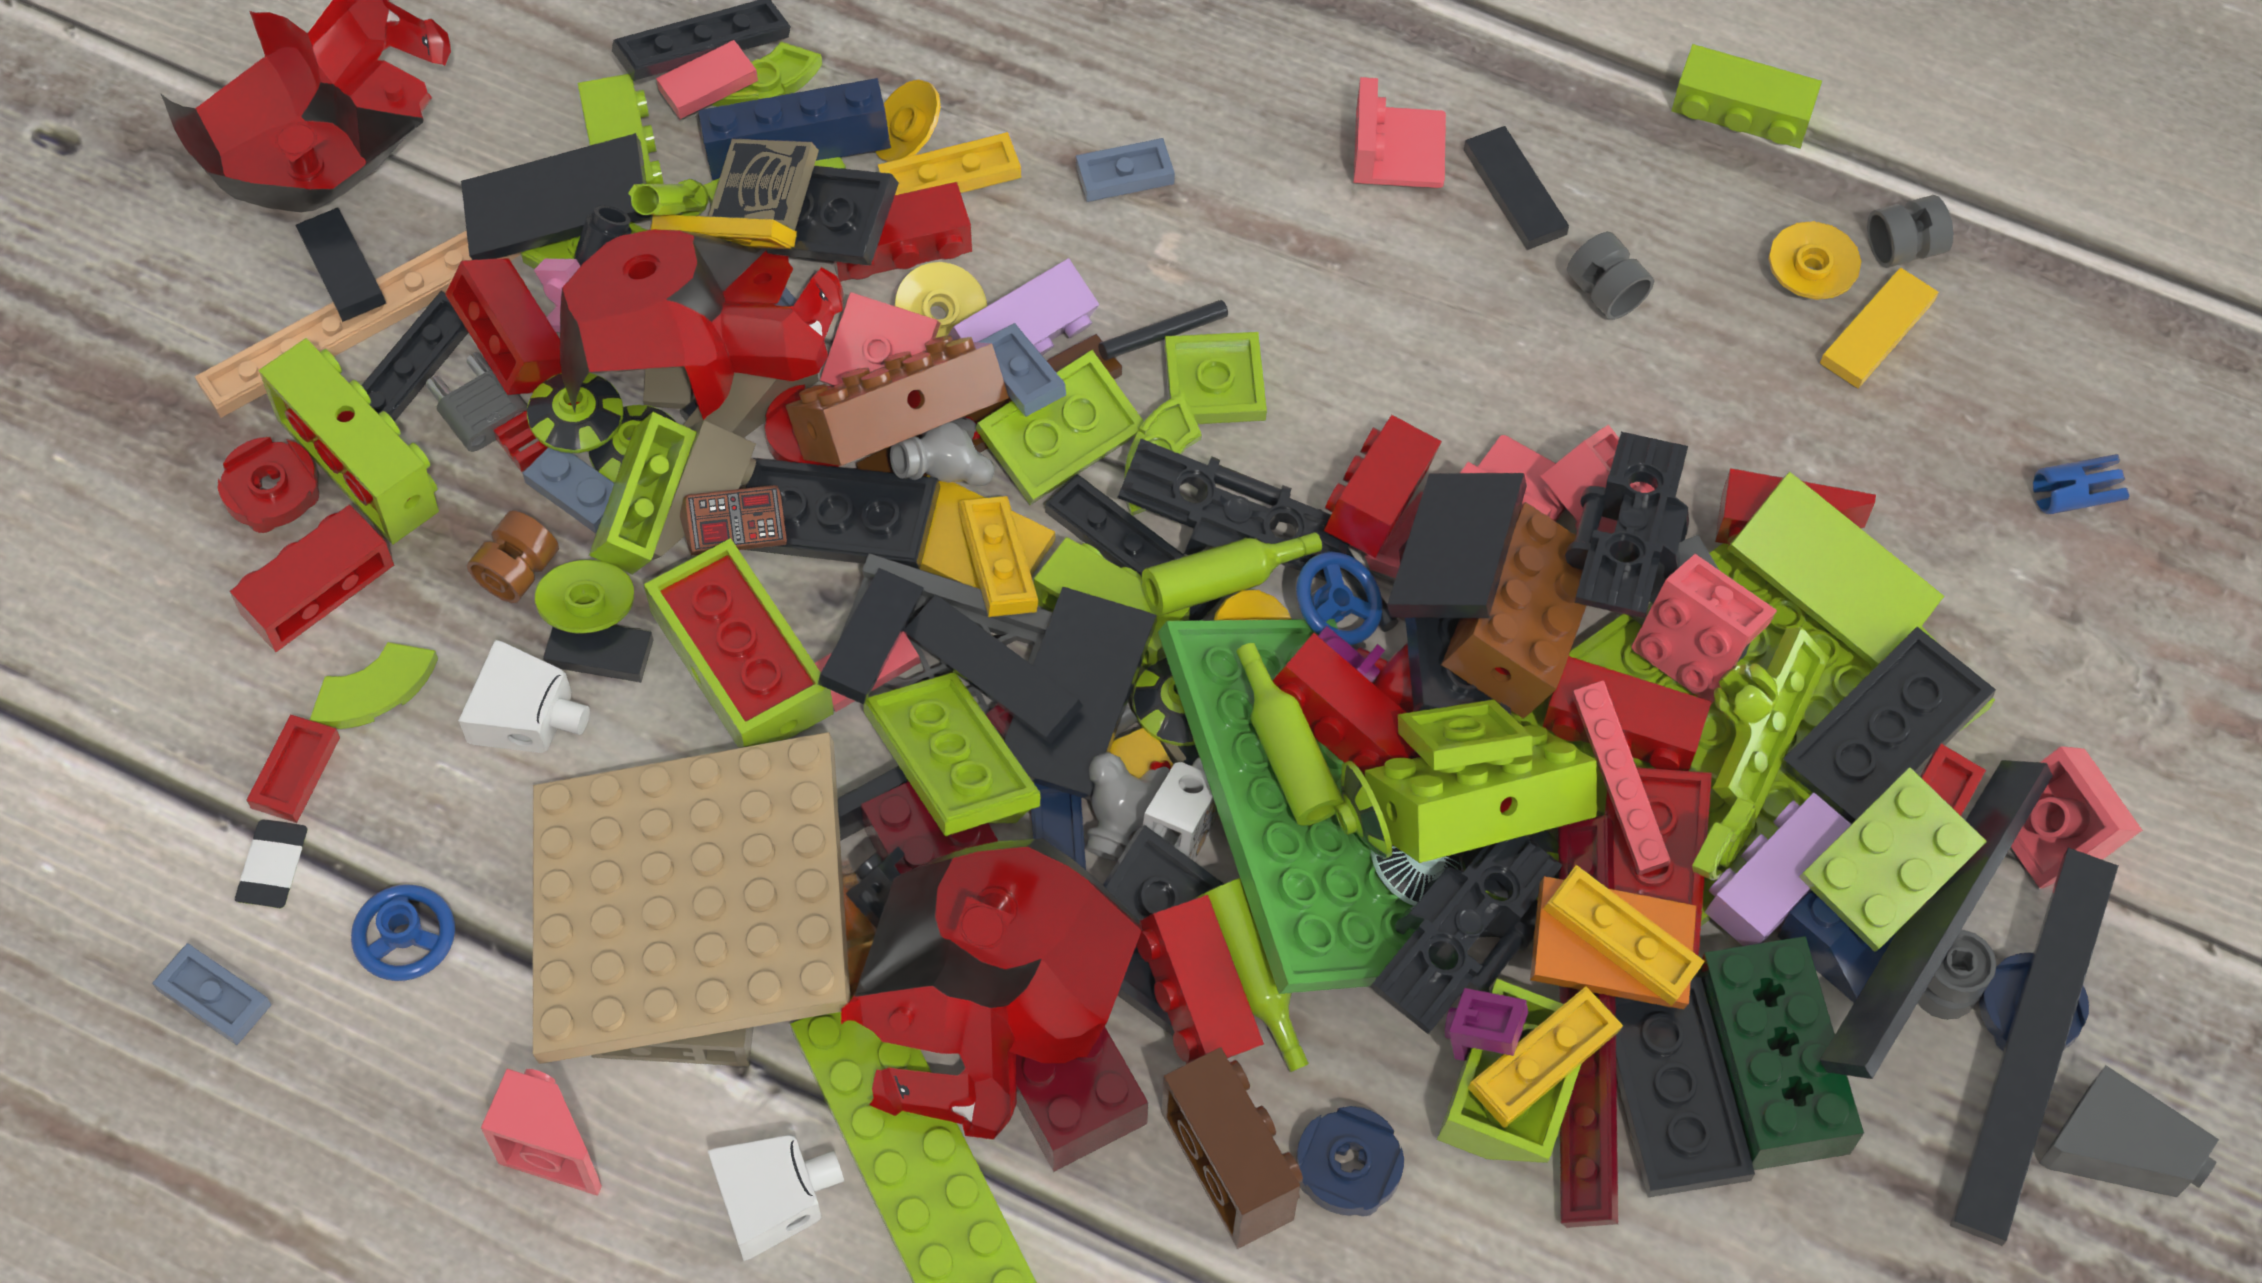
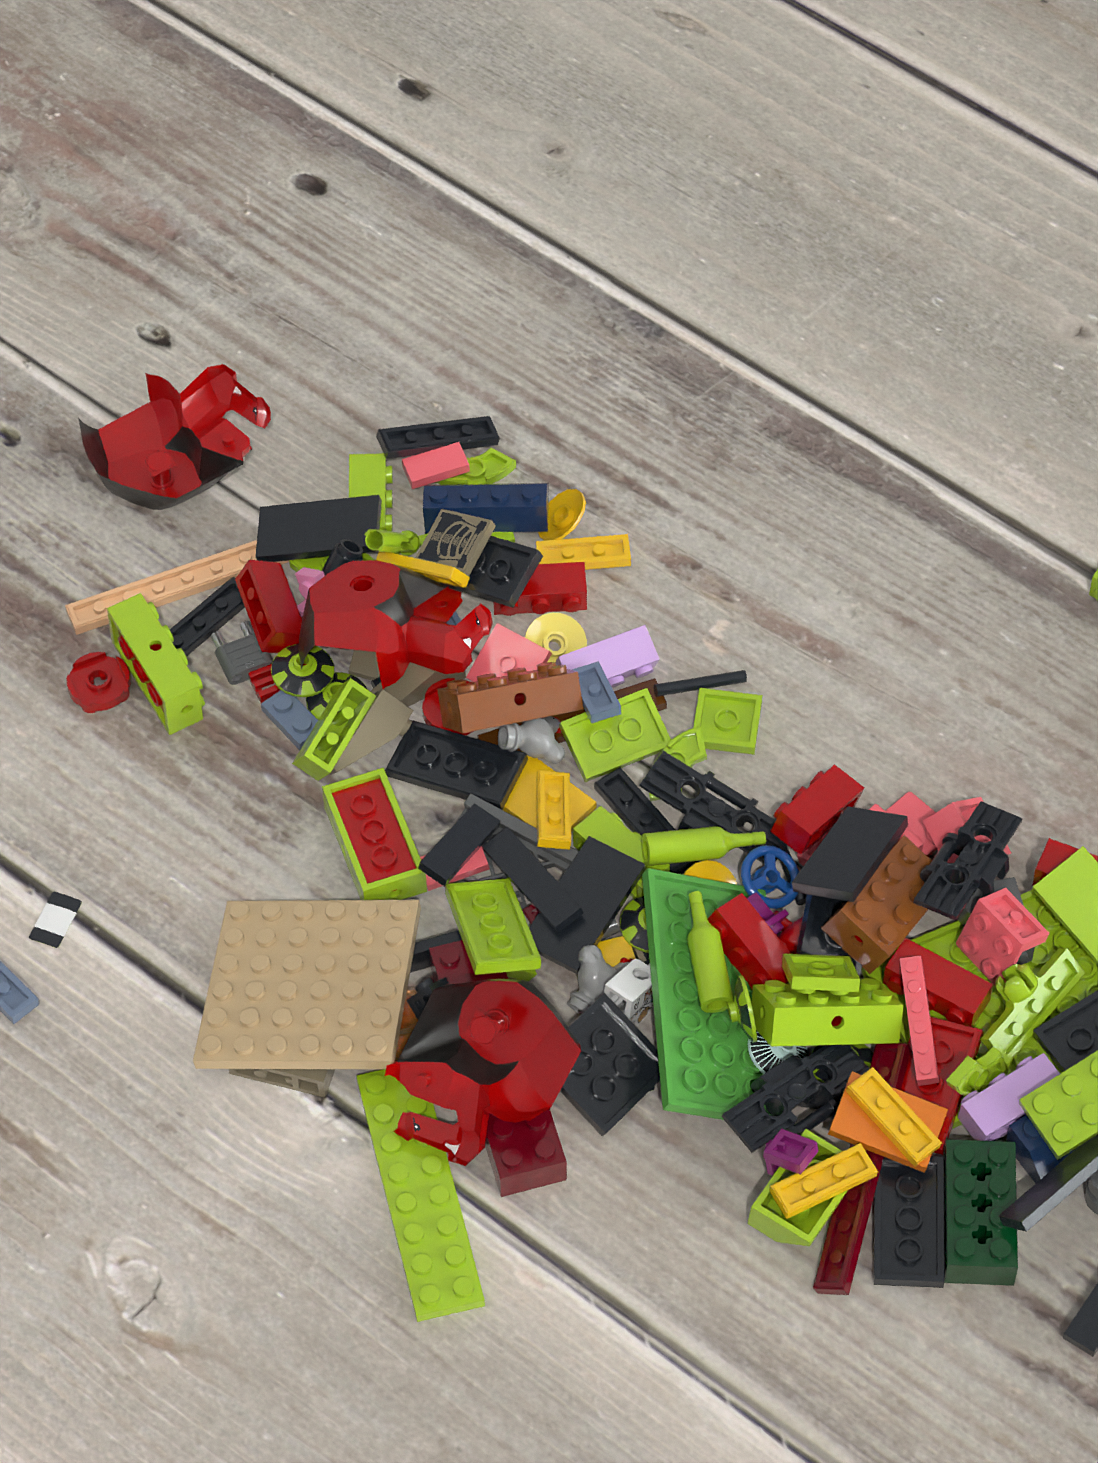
camera: 15 degrees right, 5 degrees down
red brick [229,504,395,652] -> none
red tile [246,714,340,823] -> none
black tile [295,207,386,322] -> none
lime tile [309,642,438,729] -> none
blue piece [351,884,455,981] -> none
white torso [458,640,590,753] -> none
dark orange wheel [466,510,559,603] -> none
coral slope [481,1069,602,1196] -> none
lime dish [535,560,635,633] -> none
black tile [543,625,654,683] -> none
slope [680,485,787,556] -> none
white torso [708,1135,844,1261] -> none
dark blue tile [1031,783,1086,870] -> none
sand blue plate [1076,138,1175,202] -> none
red brick [1137,895,1264,1064] -> none
reddish brown brick [1161,1047,1303,1249] -> none
lime piece [1195,878,1309,1072] -> none
dark blue plate [1296,1106,1404,1217] -> none
coral bracket [1354,77,1446,188] -> none
black tile [1464,126,1569,250] -> none
dark grey wheel [1567,231,1655,320] -> none

